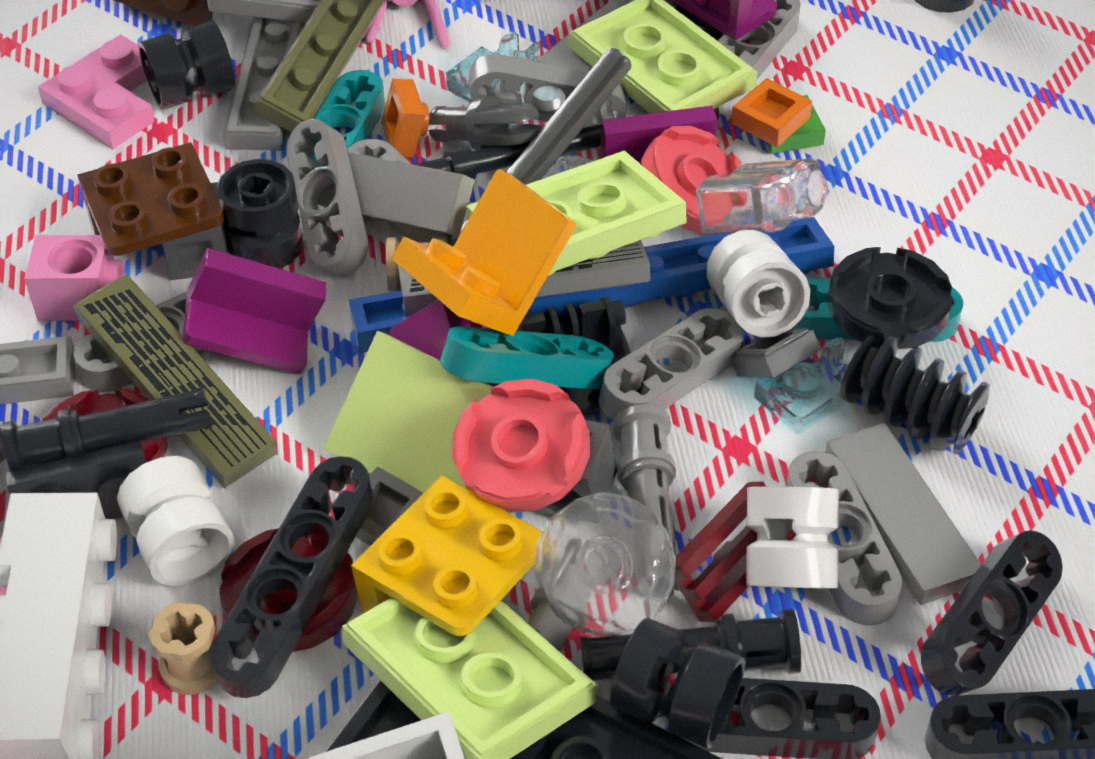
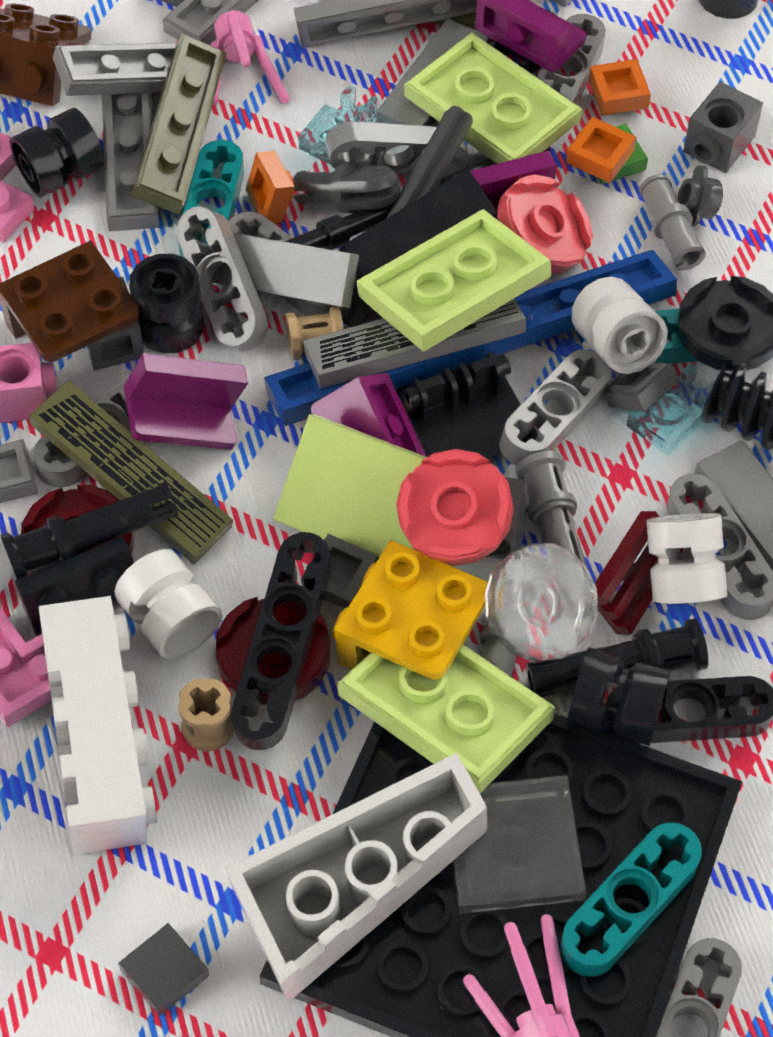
camera: 10 degrees left, 10 degrees up
light orange bracket [391,169,576,336] -> none
teal beam [440,327,614,389] -> none
clear brick [696,159,827,235] -> none
none -> black tile [339,168,497,280]
none -> orange plate [589,59,651,116]
none -> light grey pin [639,174,706,270]
none -> dark grey plate [678,165,723,227]
none -> dark grey brick [683,81,763,173]

